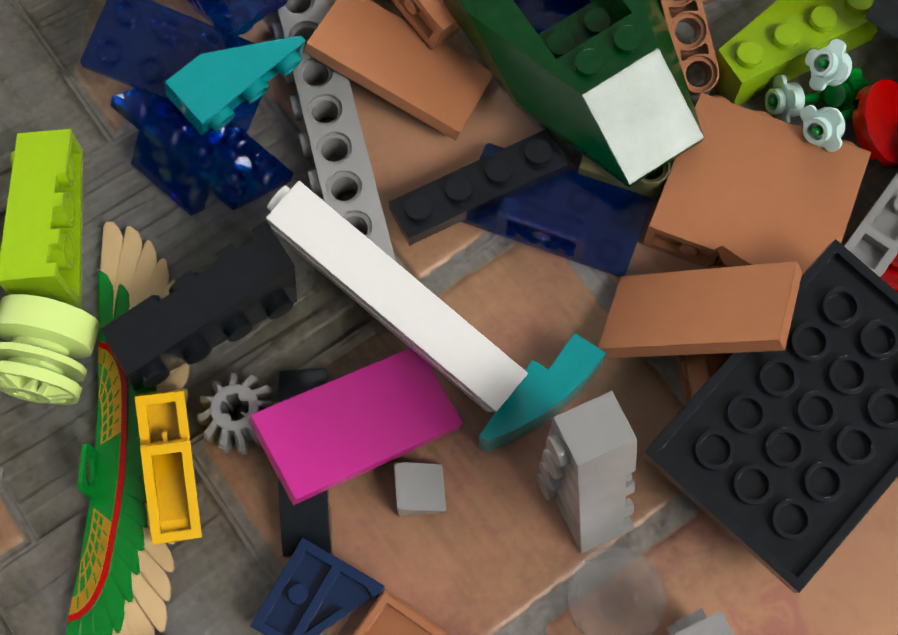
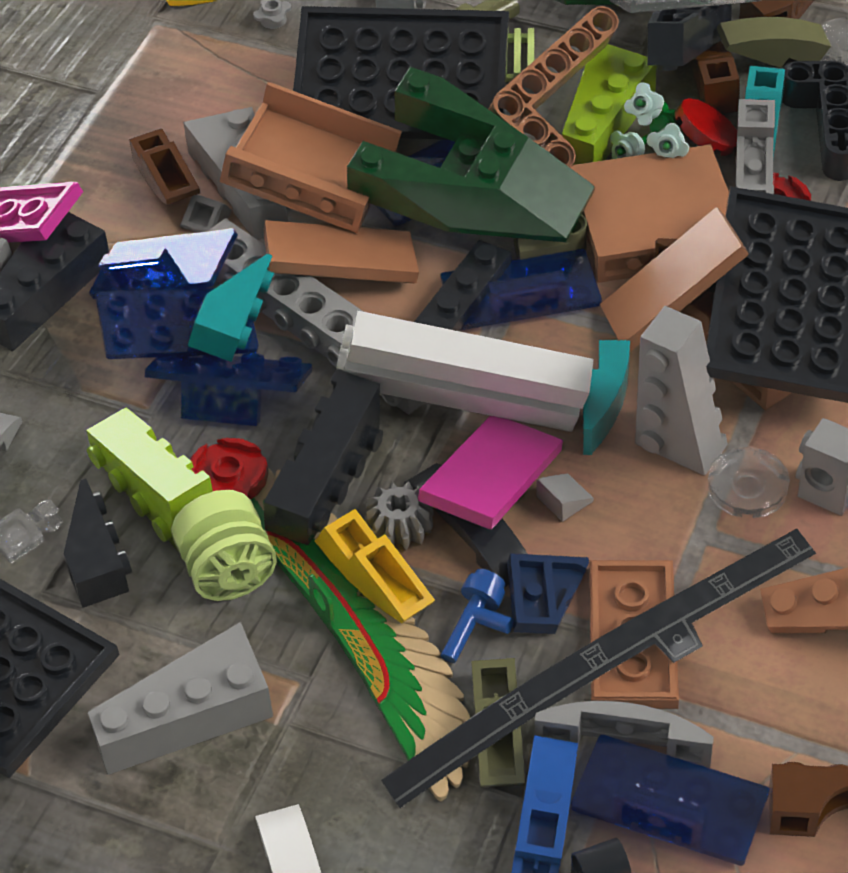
camera: 30 degrees left, 20 degrees down
none -> red tile [190,438,268,499]
none -> blue piece [441,569,514,663]

